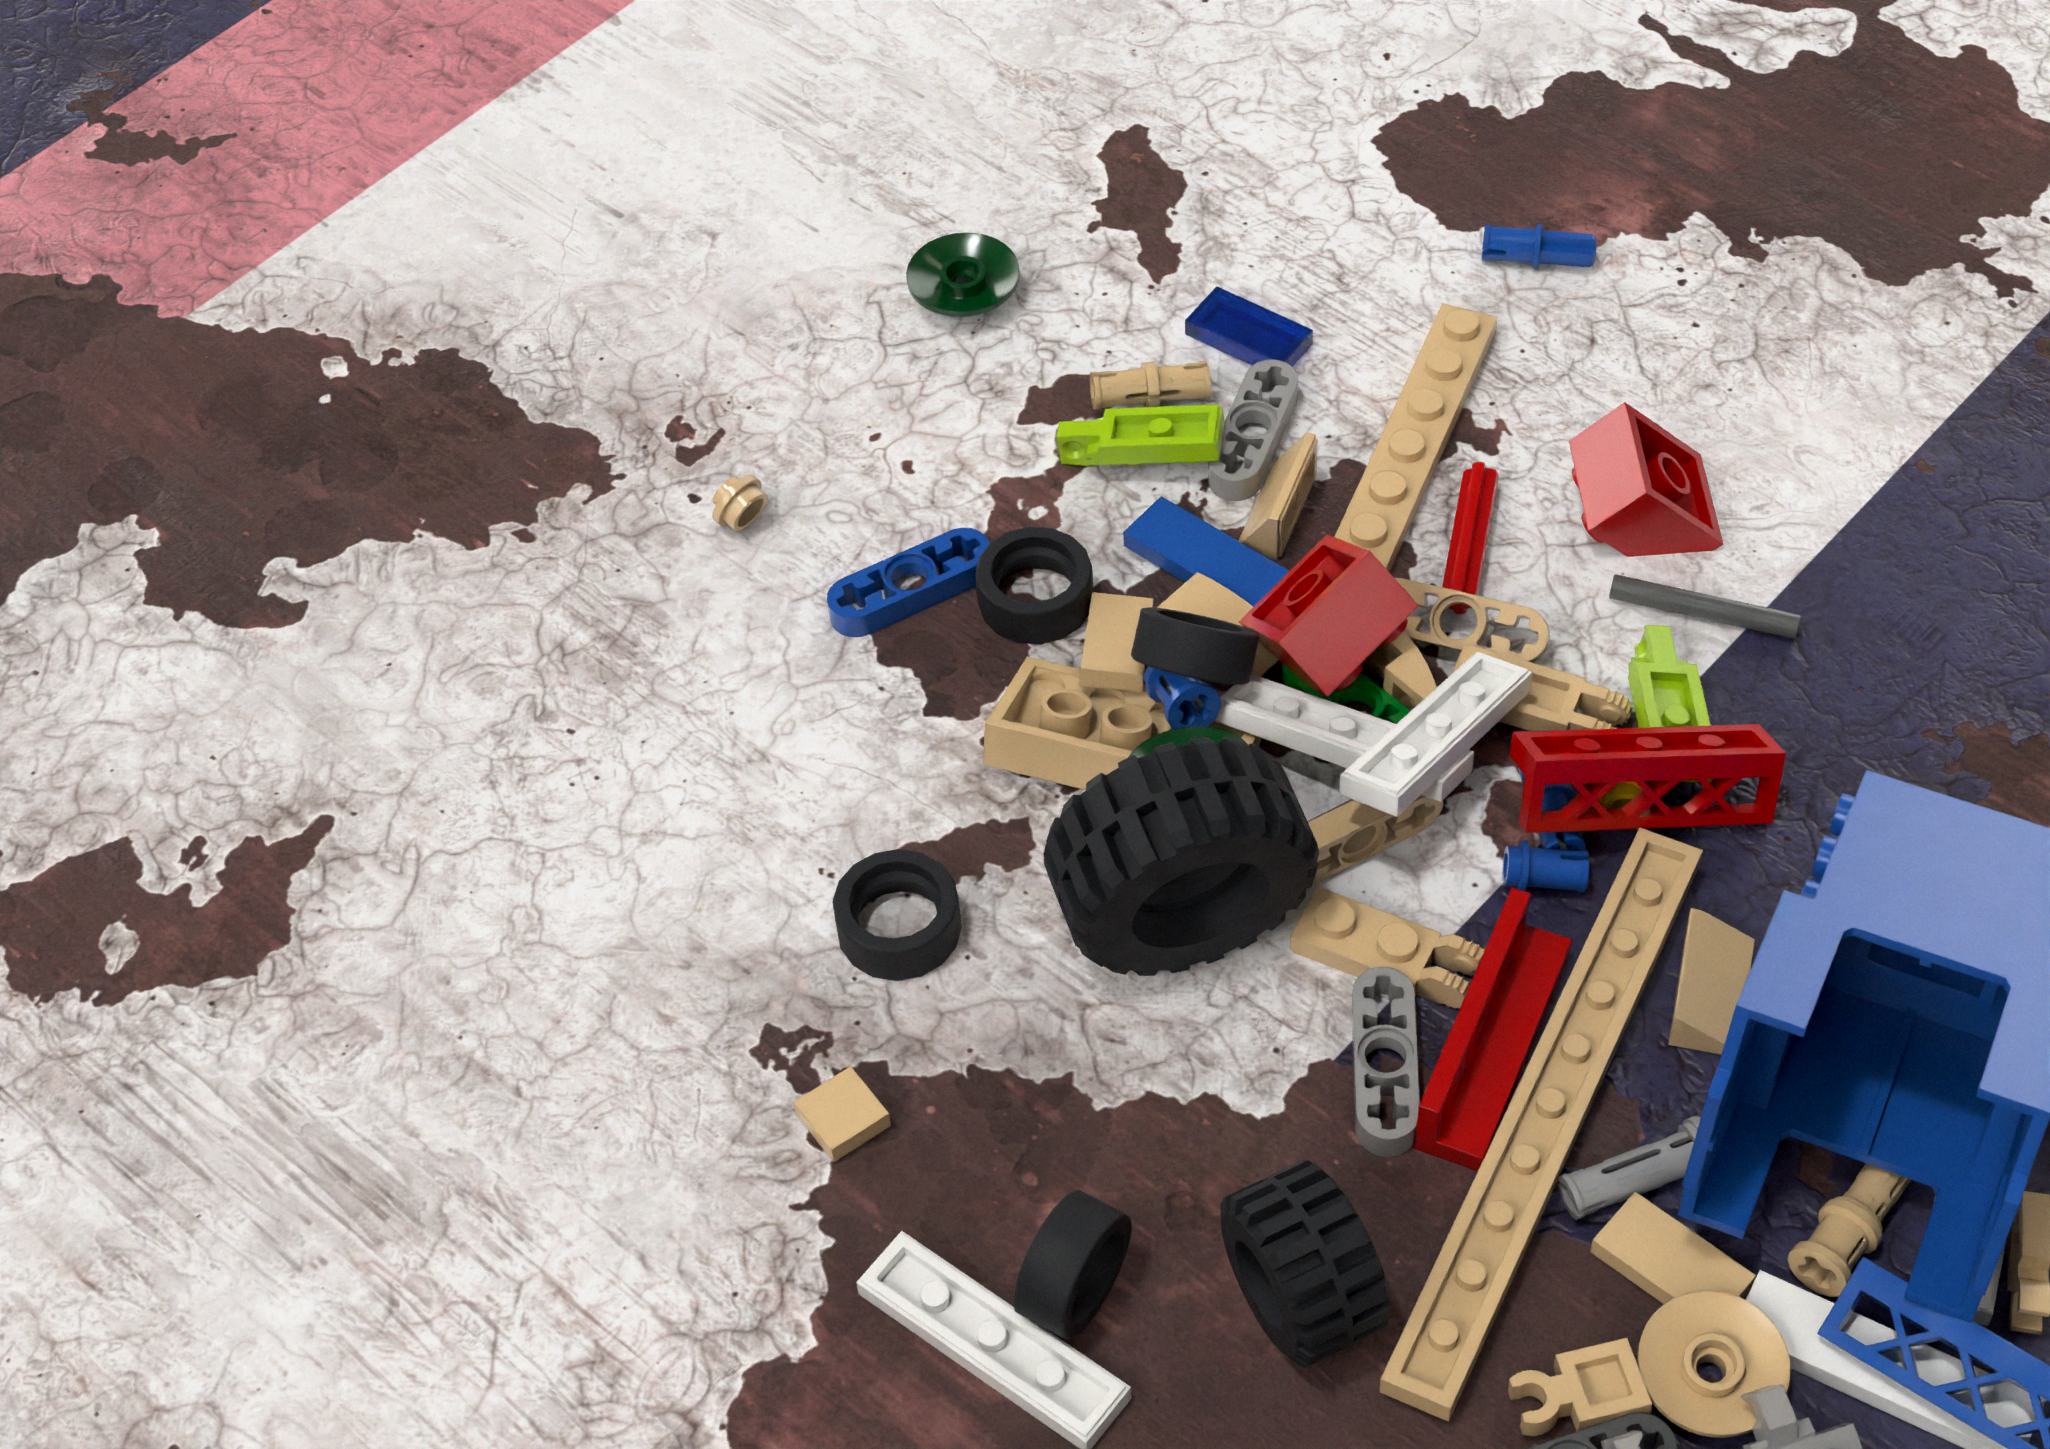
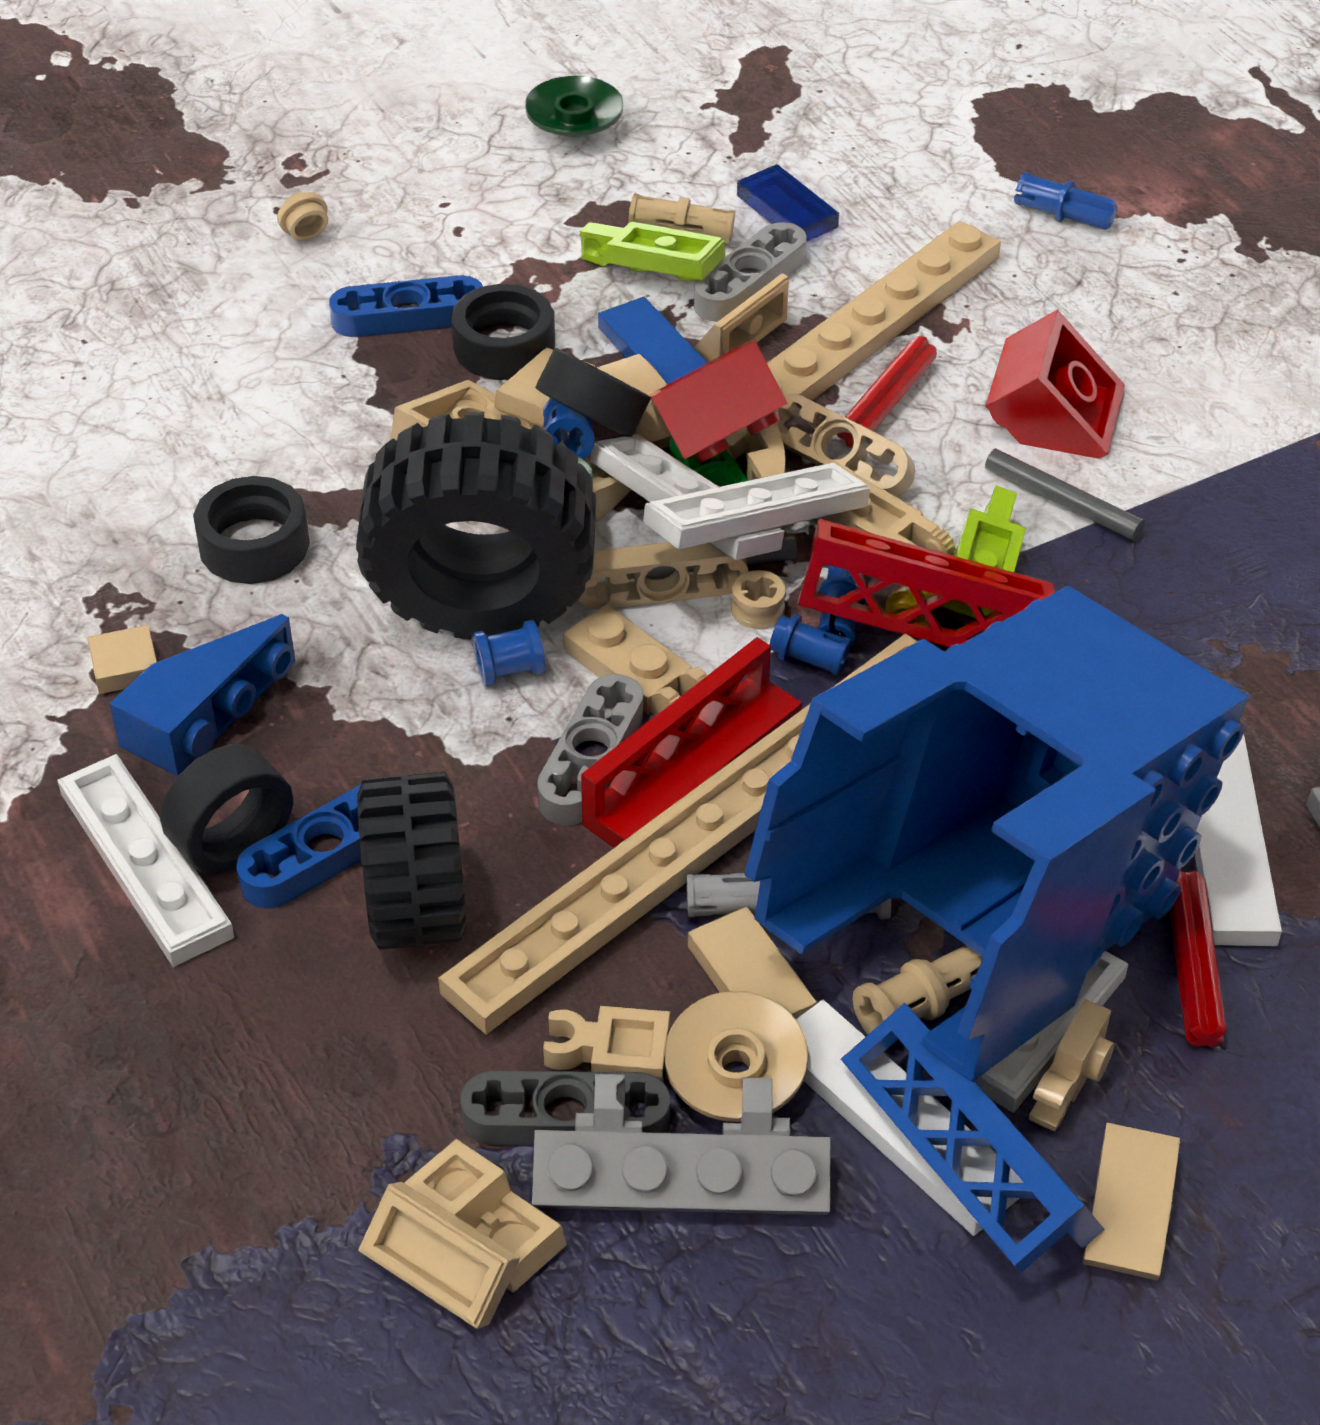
camera: 15 degrees right, 5 degrees down
none -> blue slope [109,614,295,776]
none -> blue beam [236,785,361,908]
none -> blue bush [472,620,546,687]
none -> tan bush [731,570,786,629]

